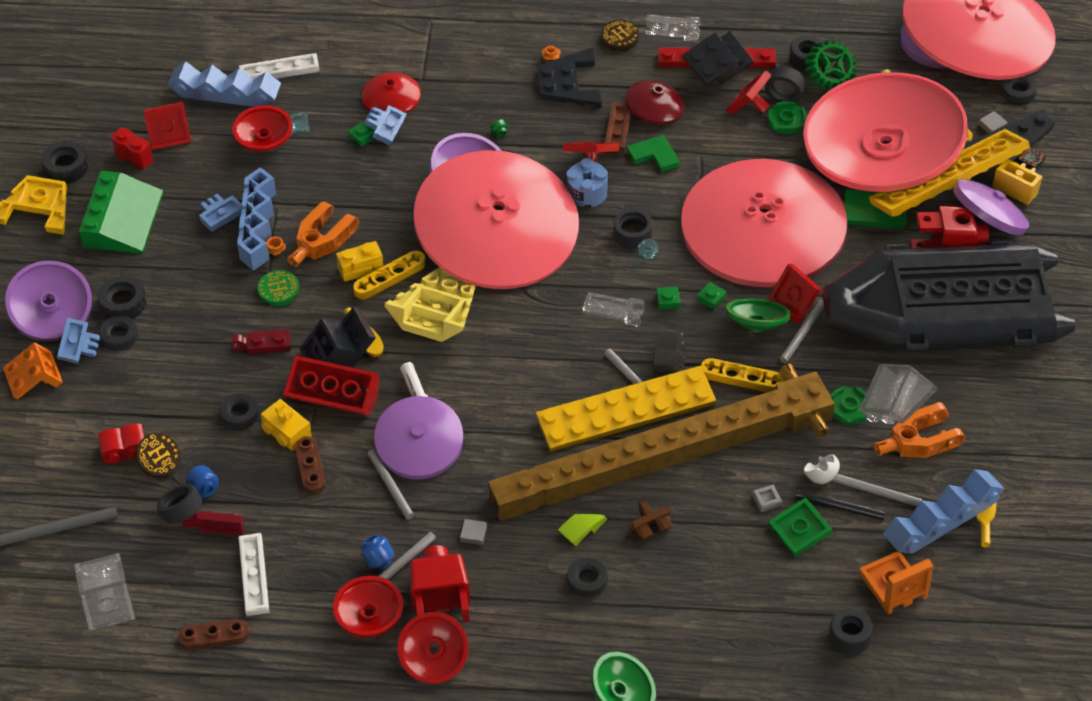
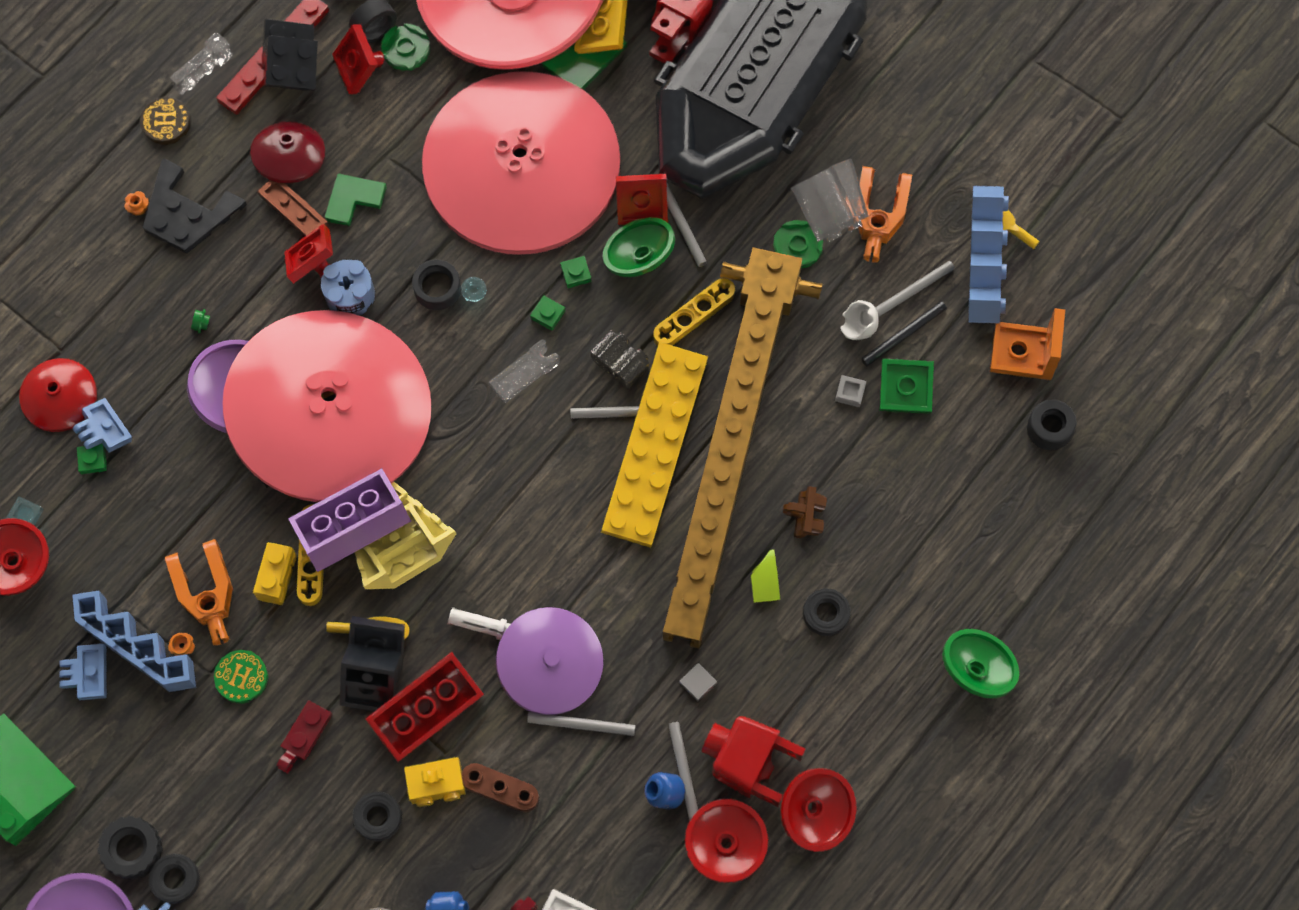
camera: 55 degrees left, 20 degrees up
none -> medium lavender brick [288,469,411,572]

